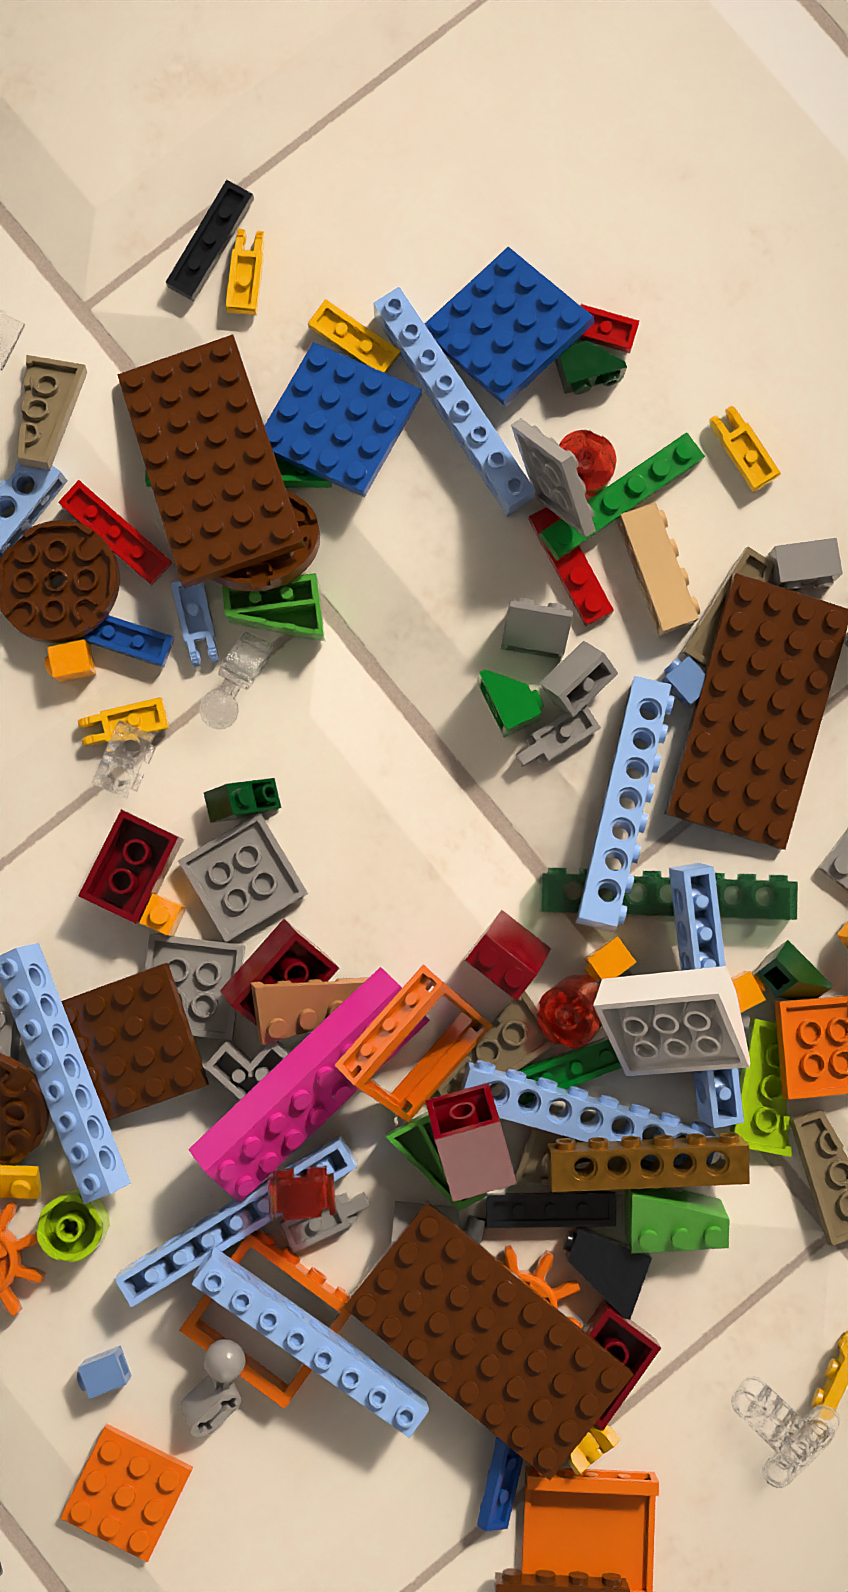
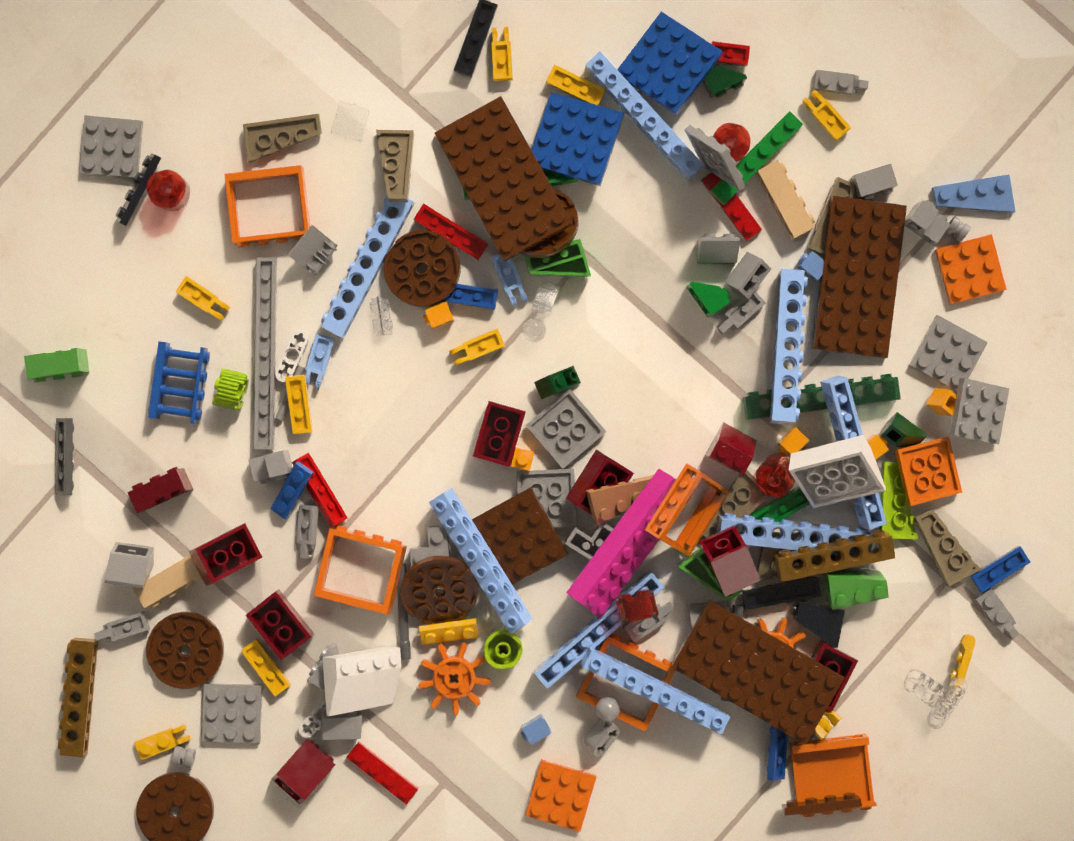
camera: 10 degrees left, 5 degrees up
clear brick [91,720,157,798] -> none
none -> light grey hinge [813,70,869,95]

